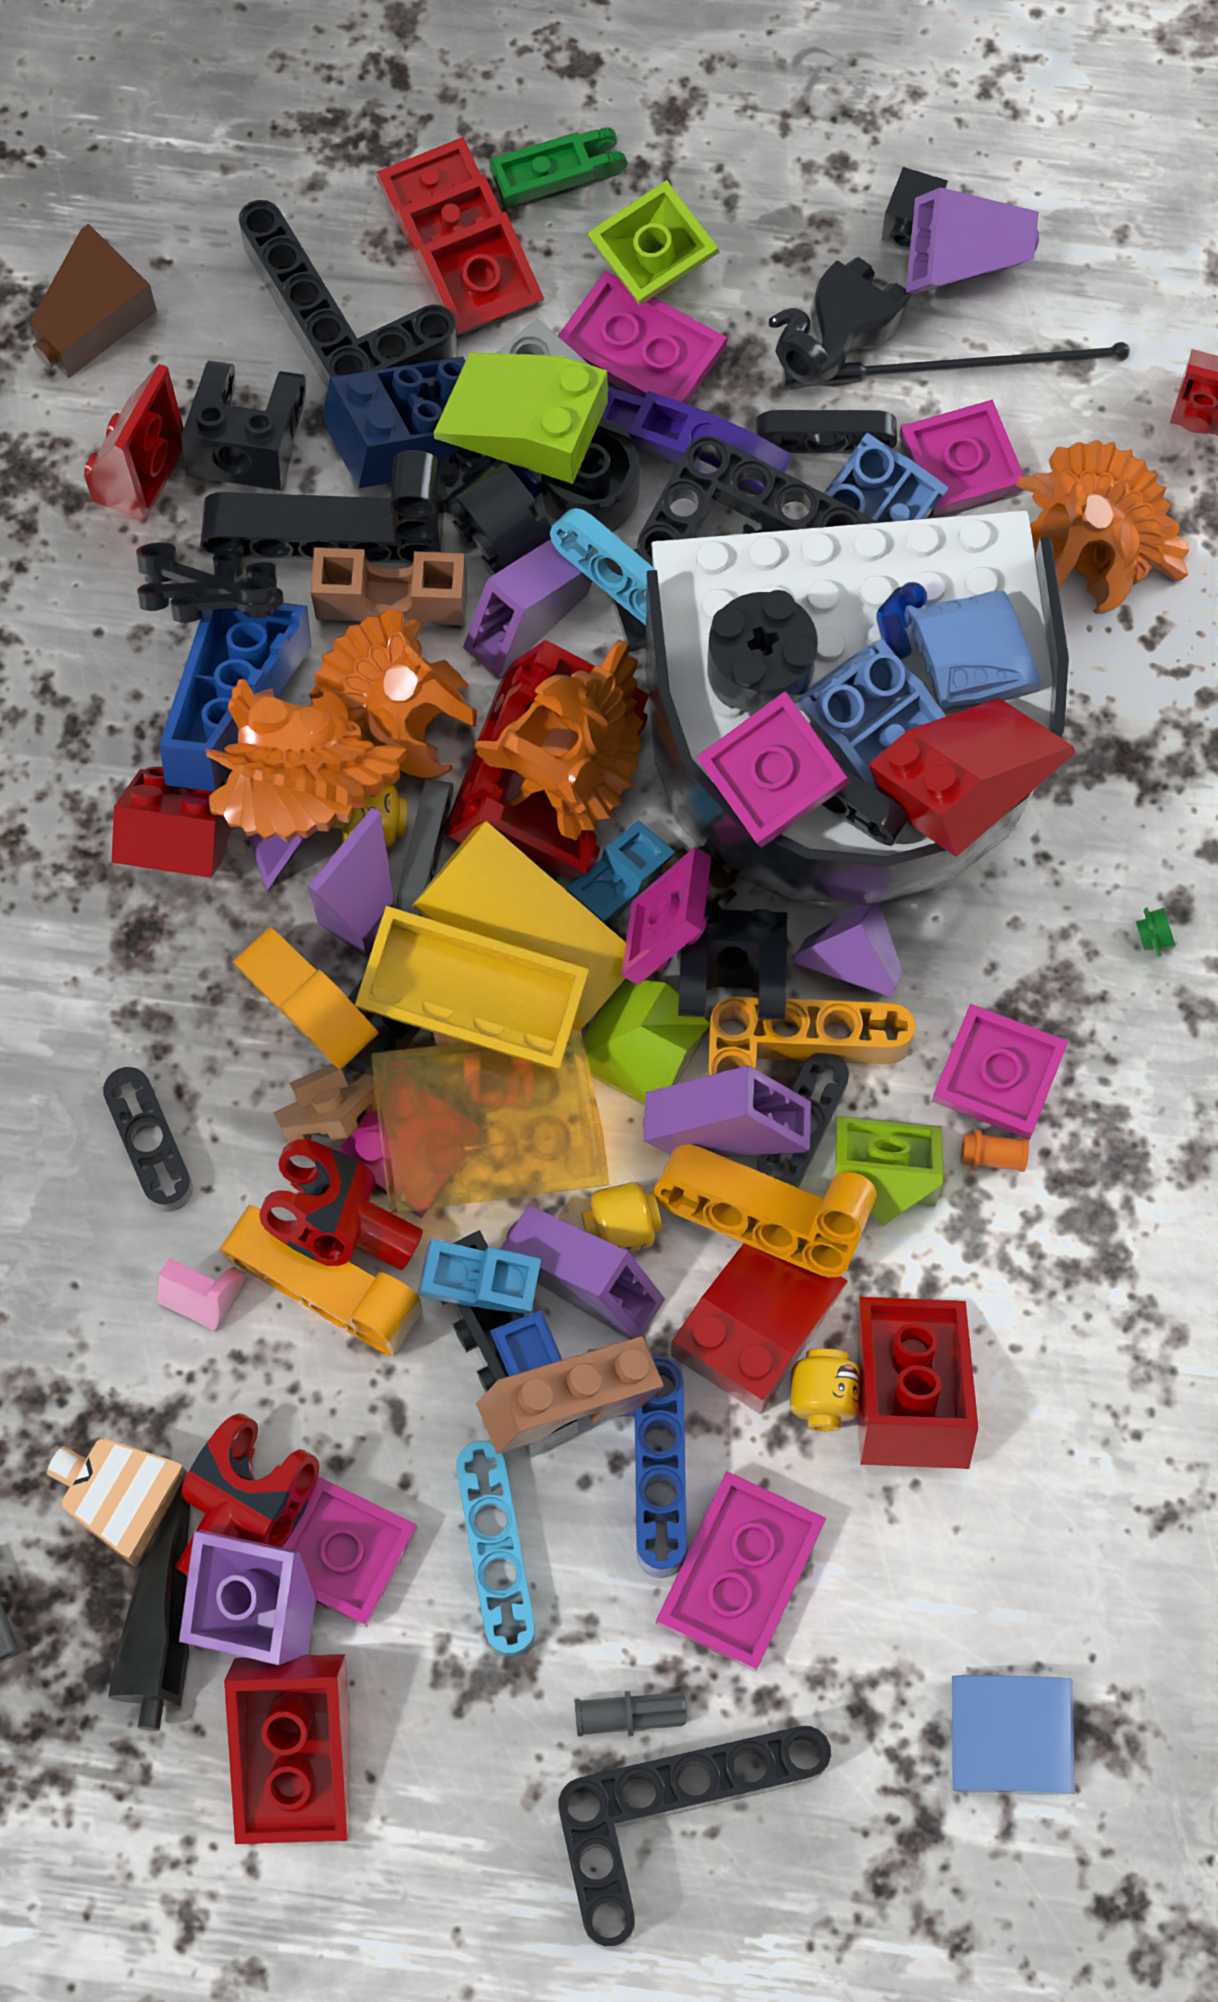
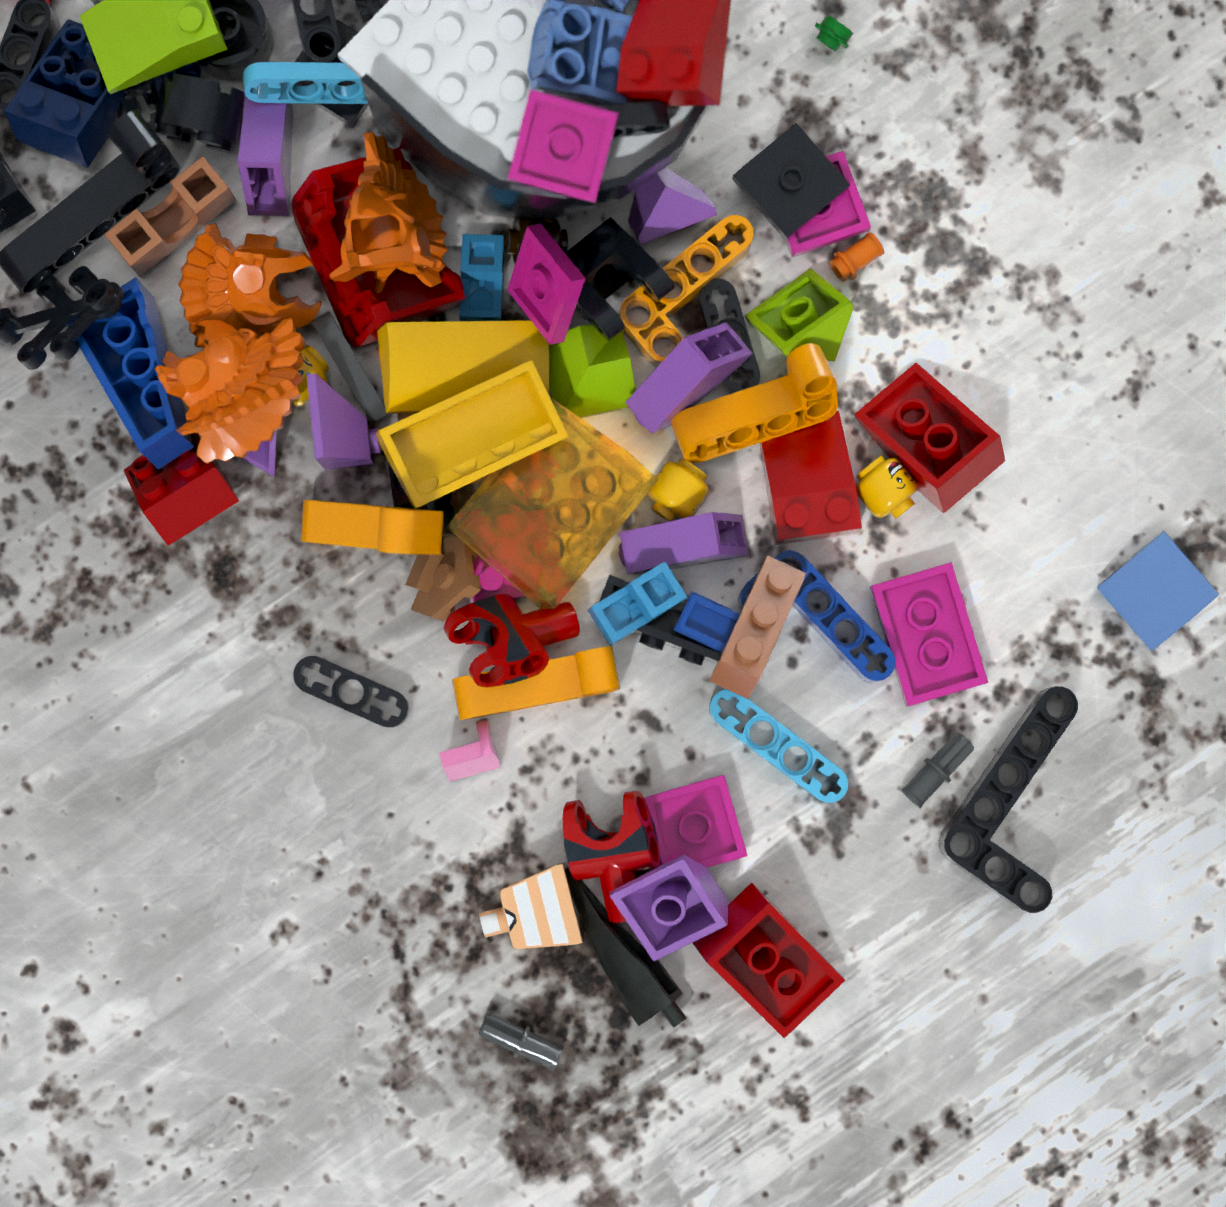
camera: 45 degrees left, 15 degrees up
black brick [707,590,818,716] -> none
none -> black plate [732,123,850,241]

